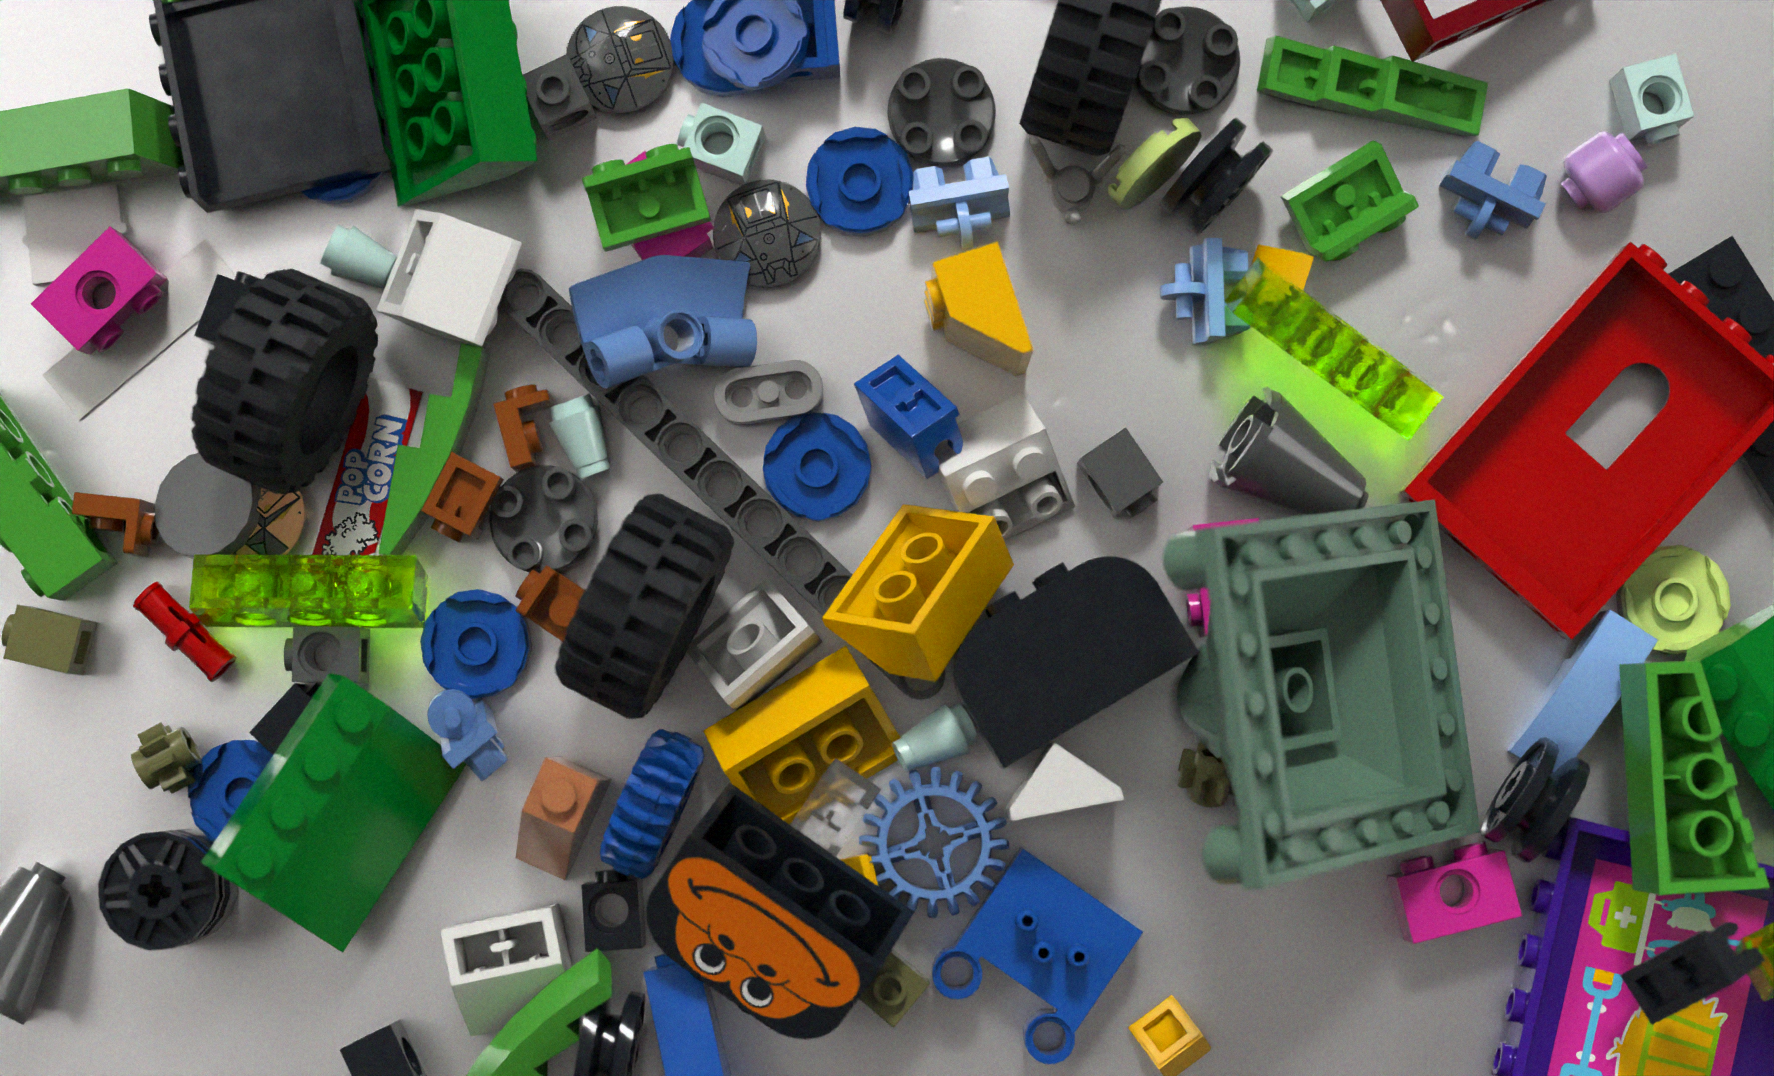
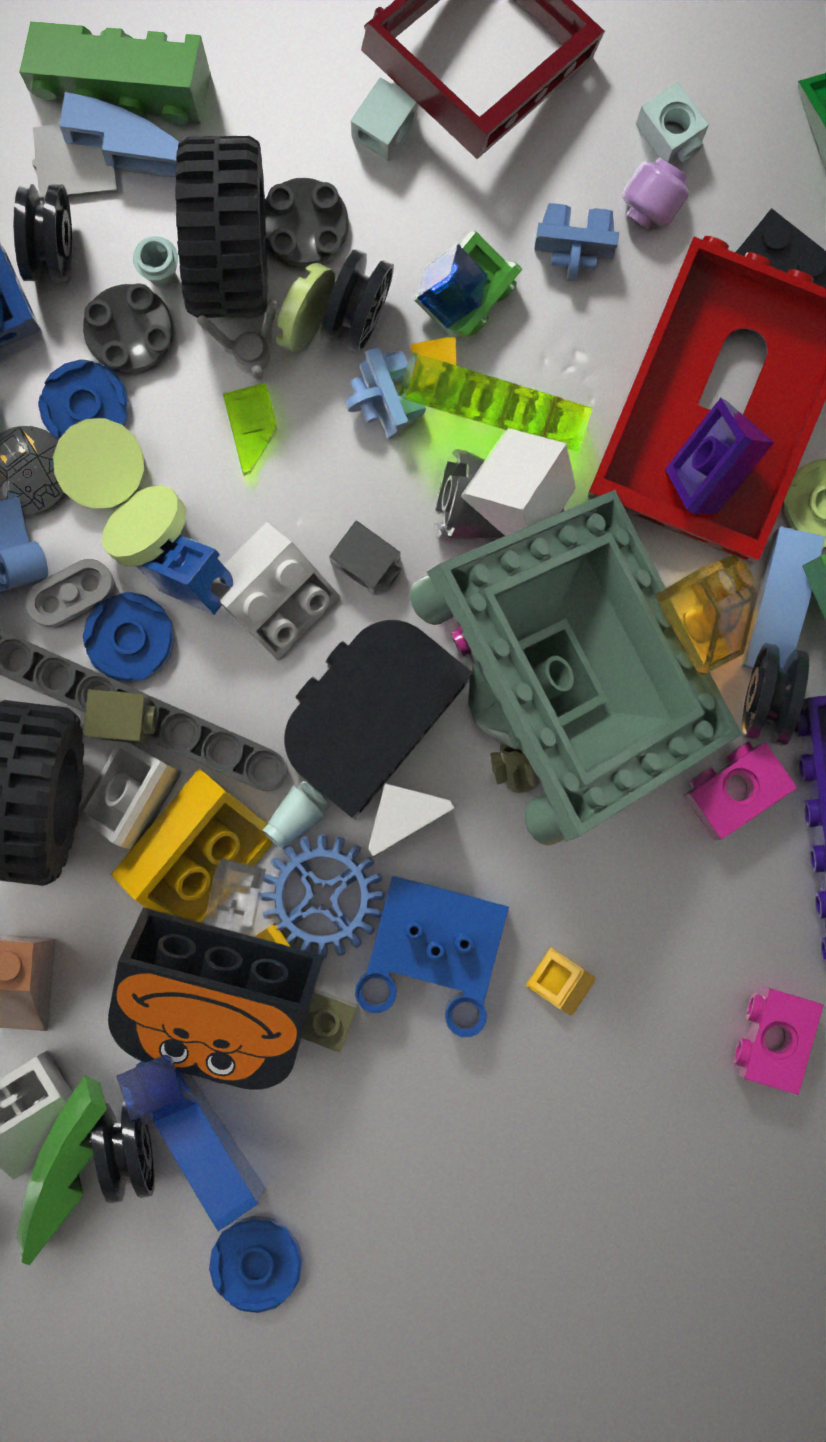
camera: 25 degrees left, 0 degrees up
black brick [581,870,646,952] -> none
blue gear [600,729,705,879] -> none
yellow slope [822,504,1014,682] -> none
light blue hips [909,157,1010,249] -> none
yellow slope [924,241,1033,376] -> none
bright green slope [1256,35,1488,137] -> none
none -> yellowish green tile [53,418,144,509]
none -> olive brick [83,689,157,744]
none -> yellowish green tile [102,485,186,567]
none -> clear blue panel [116,1055,196,1125]
none -> light aqua cone [133,236,178,287]
none -> clear neon green tile [223,383,278,476]
none -> panel [417,244,488,329]
none -> white slope [461,429,576,536]
none -> clear yellow slope [655,554,758,676]
none -> dark purple slope [665,397,774,514]

